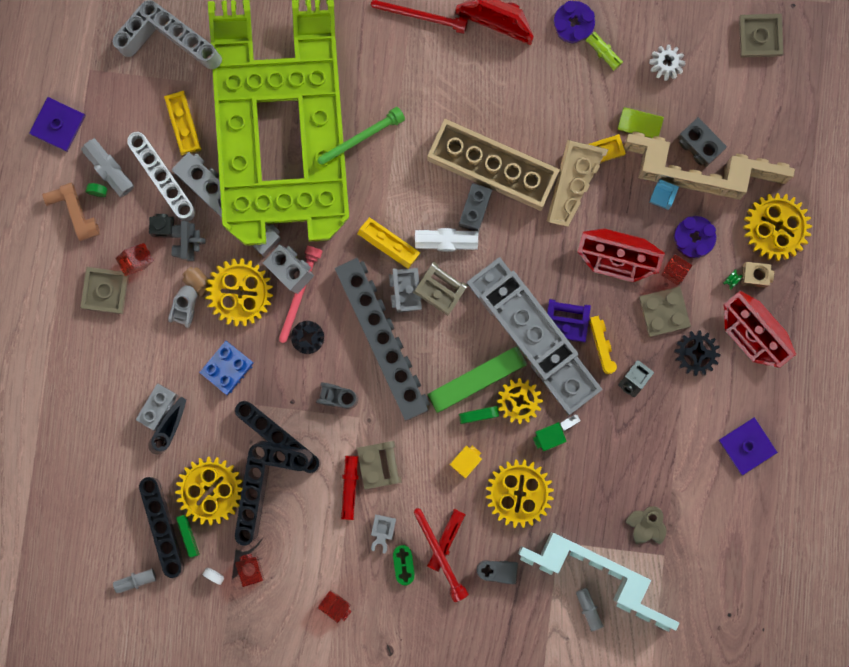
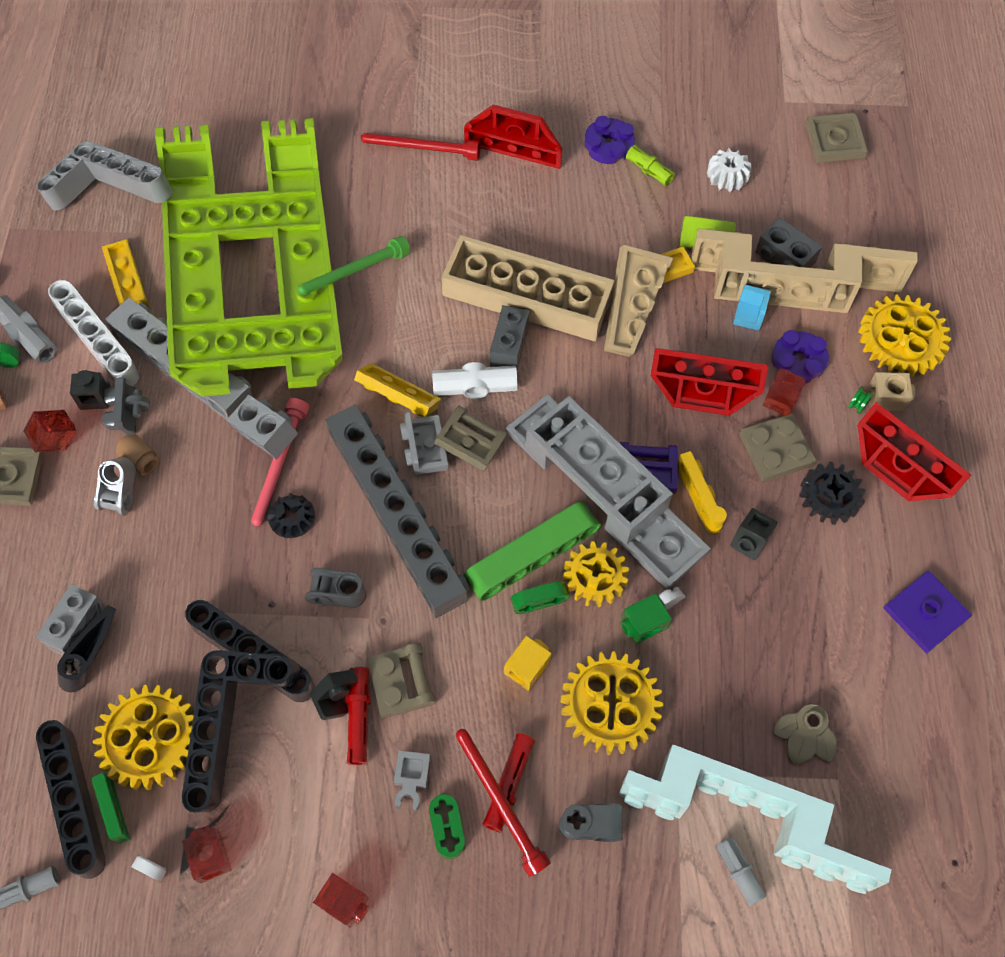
camera: 10 degrees left, 20 degrees down
hinge [199,341,253,395] -> none
yellow gear [204,258,273,326] -> none
none -> pearl dark grey bracket [309,669,358,720]

